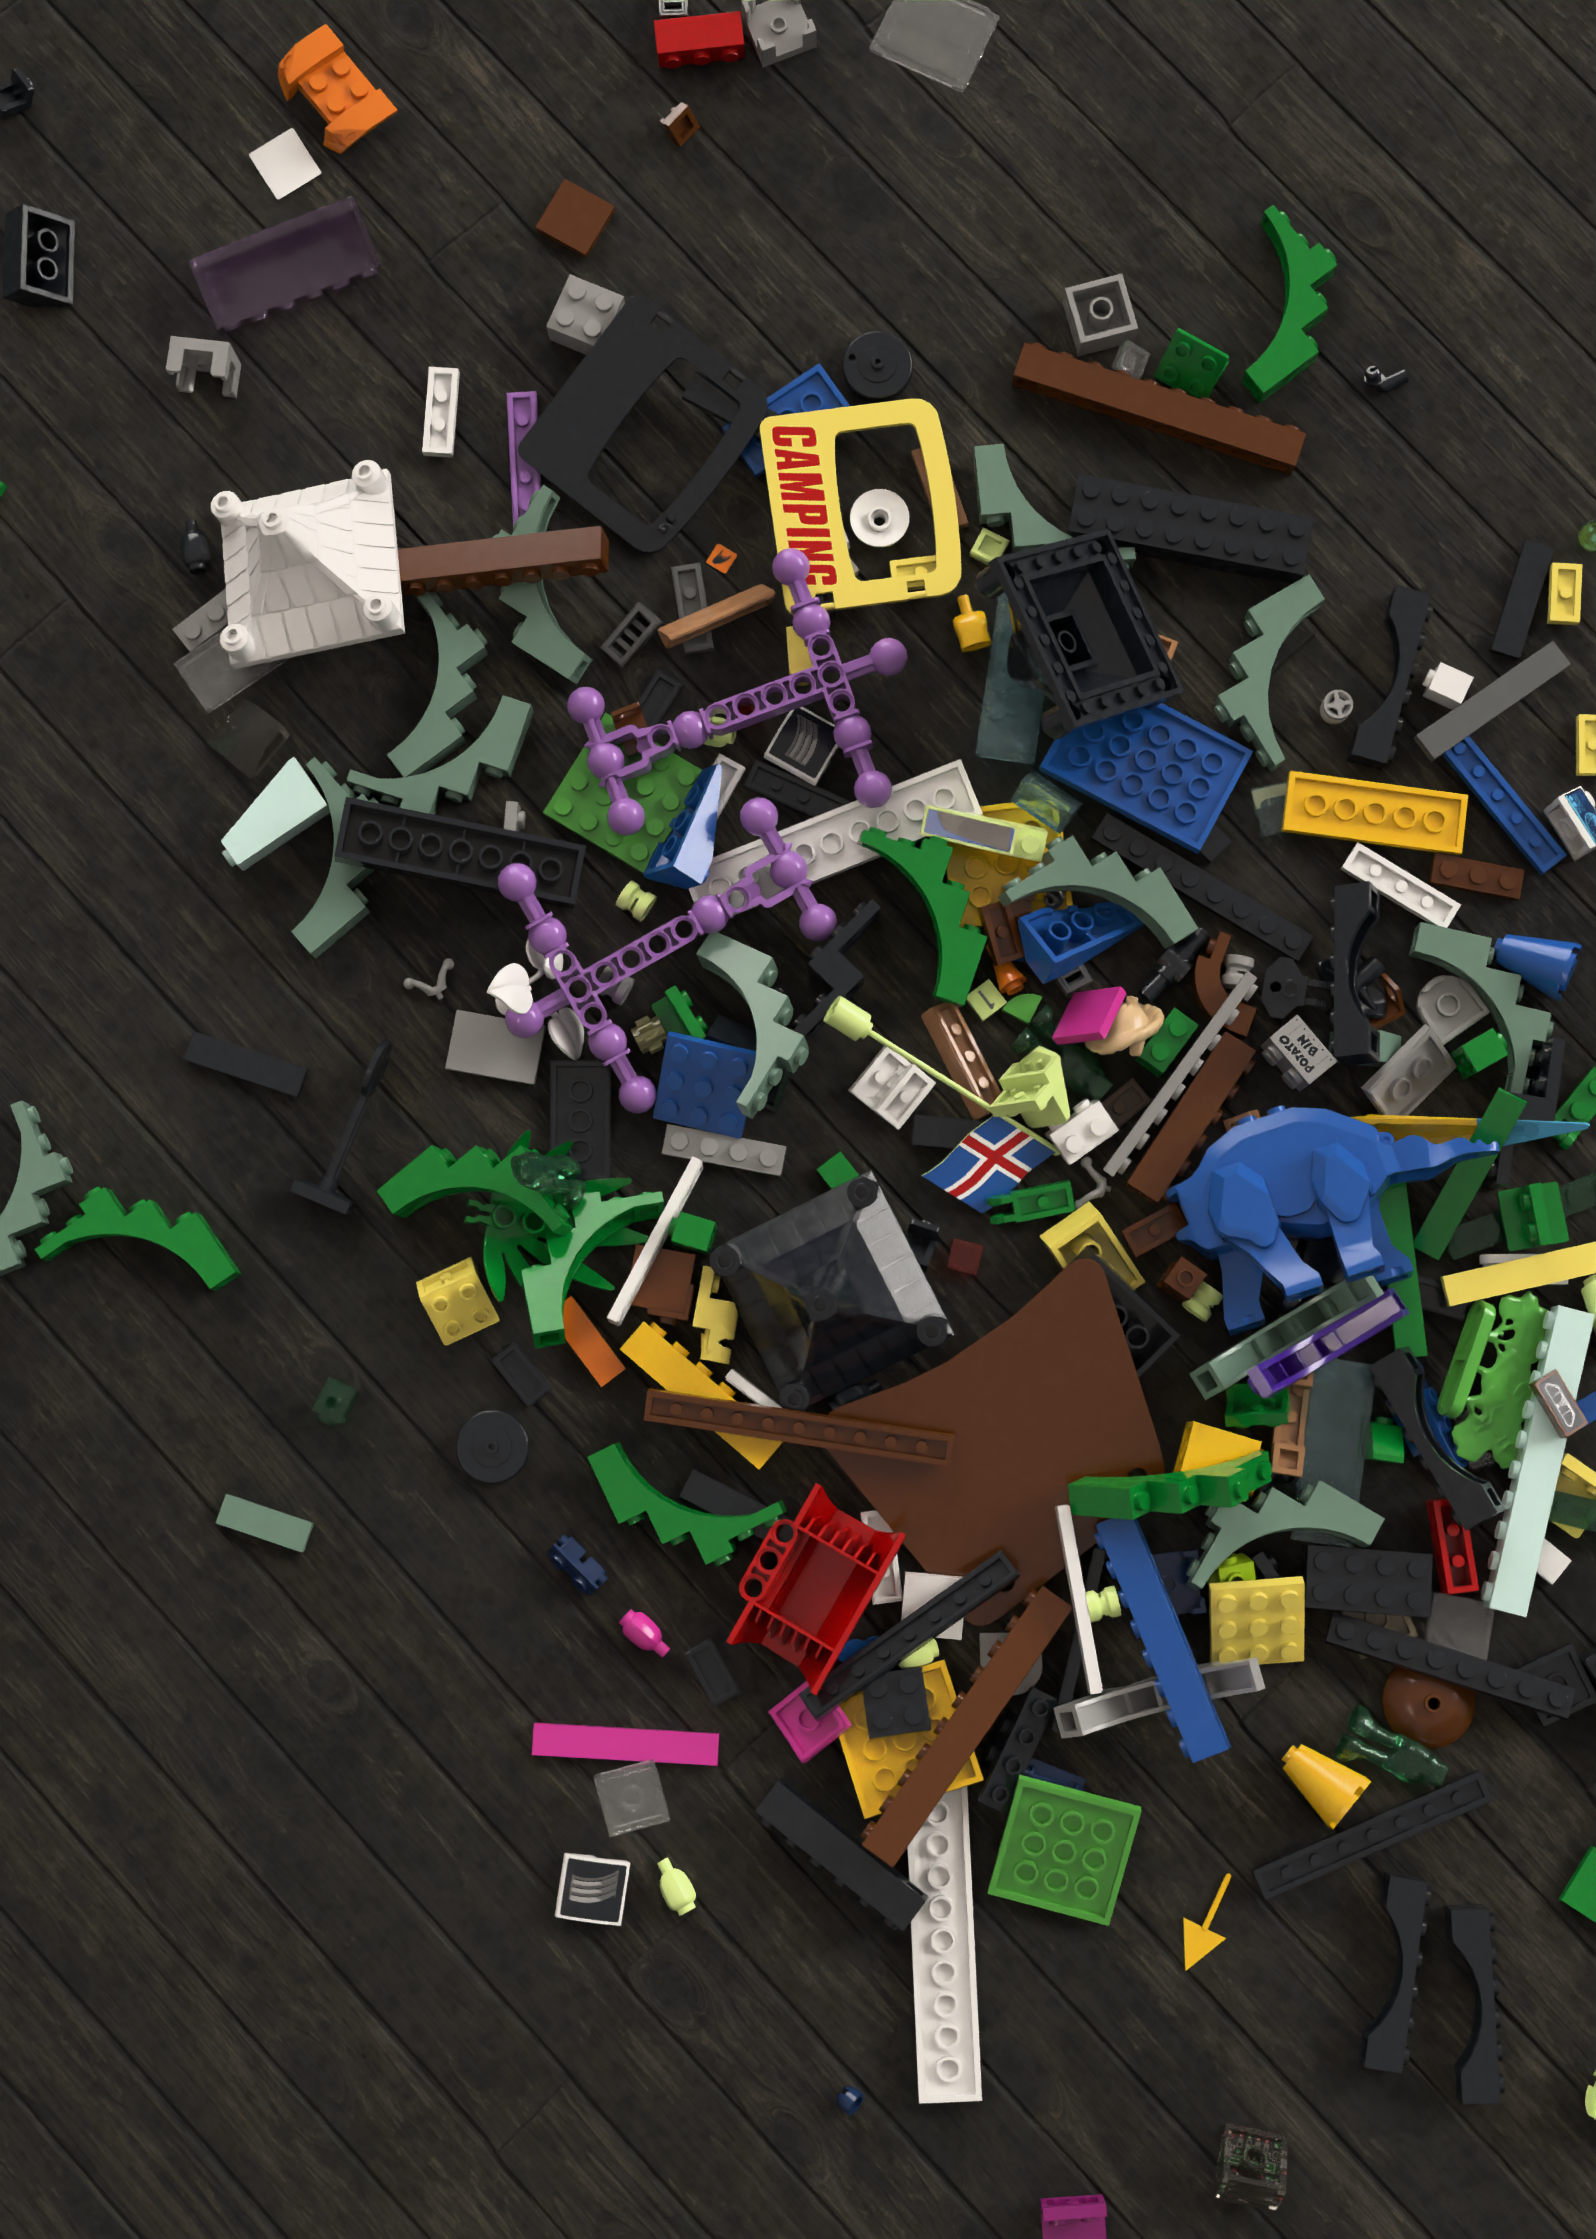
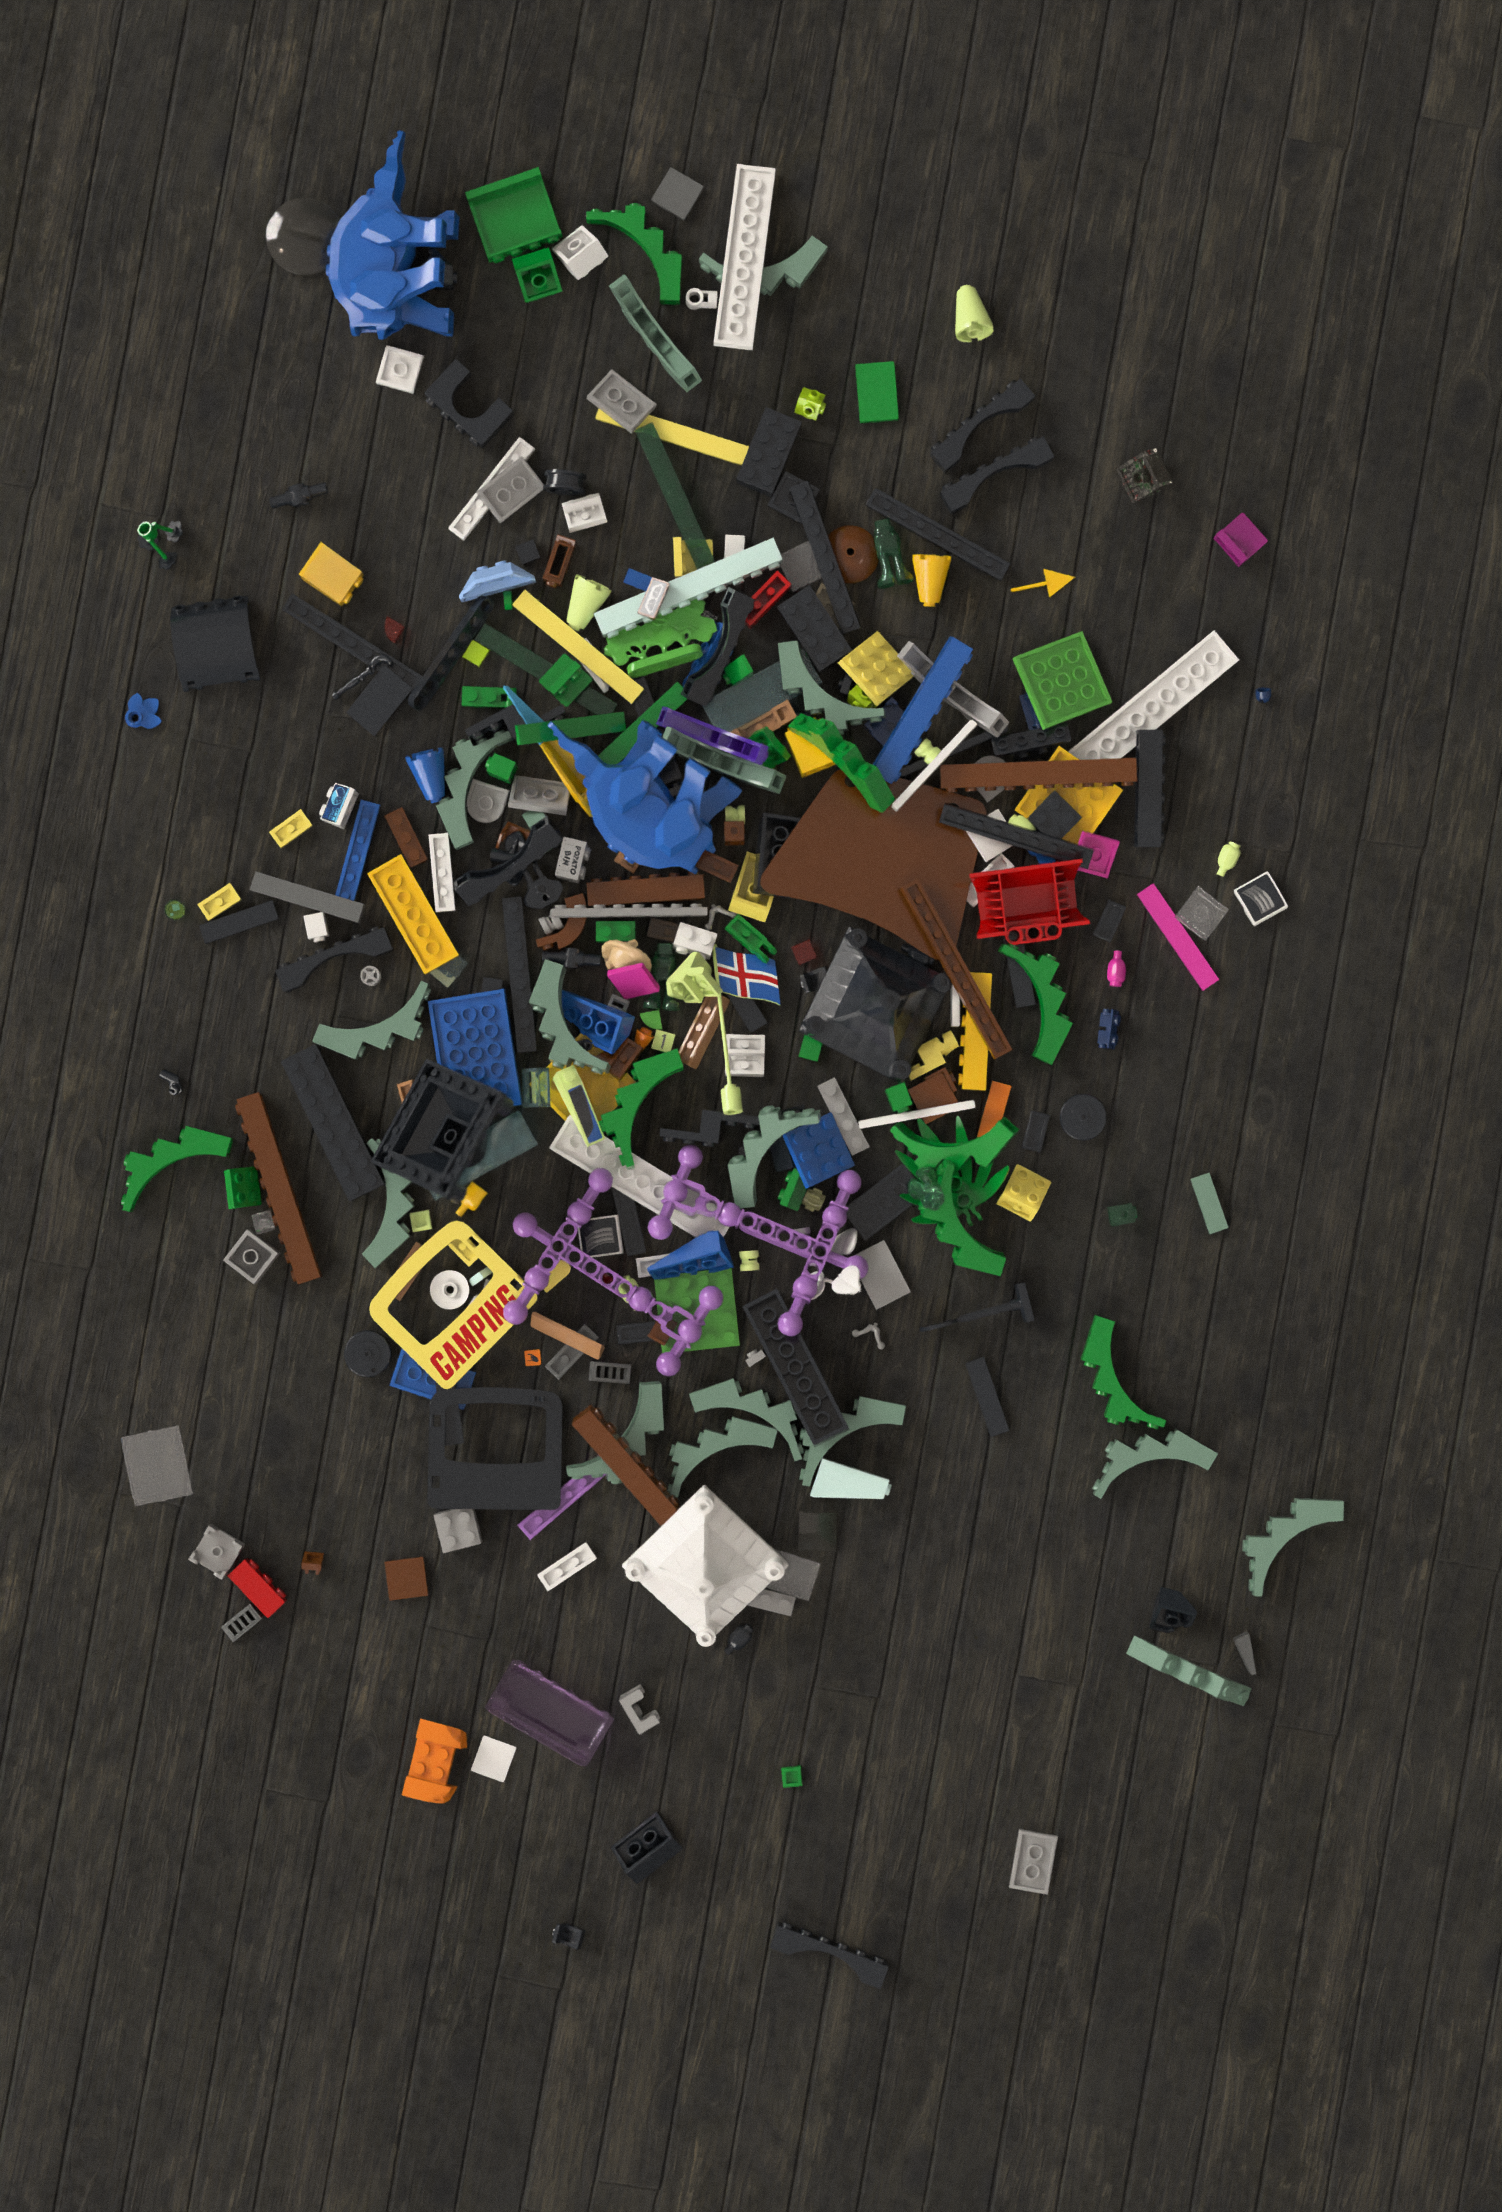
camera: 130 degrees left, 5 degrees up
none -> light aqua tile [469,1267,493,1286]

